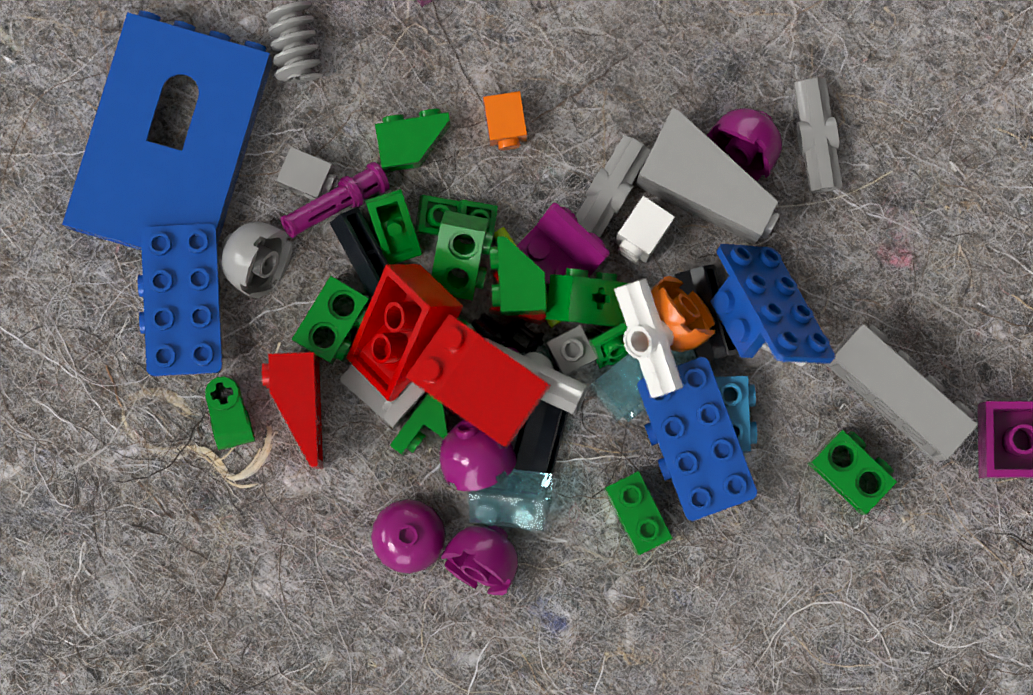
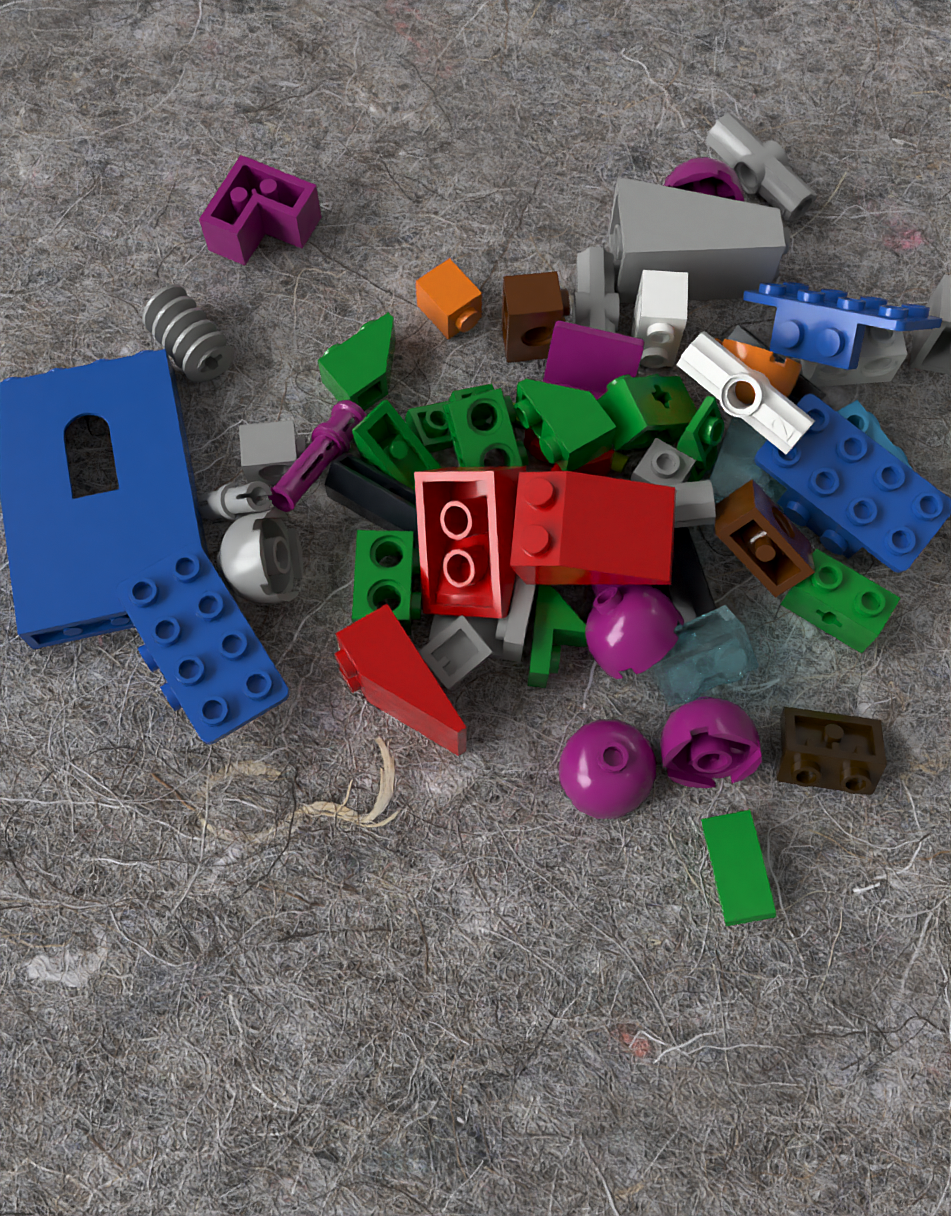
camera: 30 degrees left, 15 degrees down
green piece [205,377,255,451] -> none
none -> light grey pin [198,481,272,520]
none -> light grey bracket [418,615,494,691]
none -> reddish brown brick [501,271,570,363]
none -> green slope [701,810,776,927]
none -> reddish brown brick [715,479,815,598]
none -> dark brown bracket [776,706,887,795]

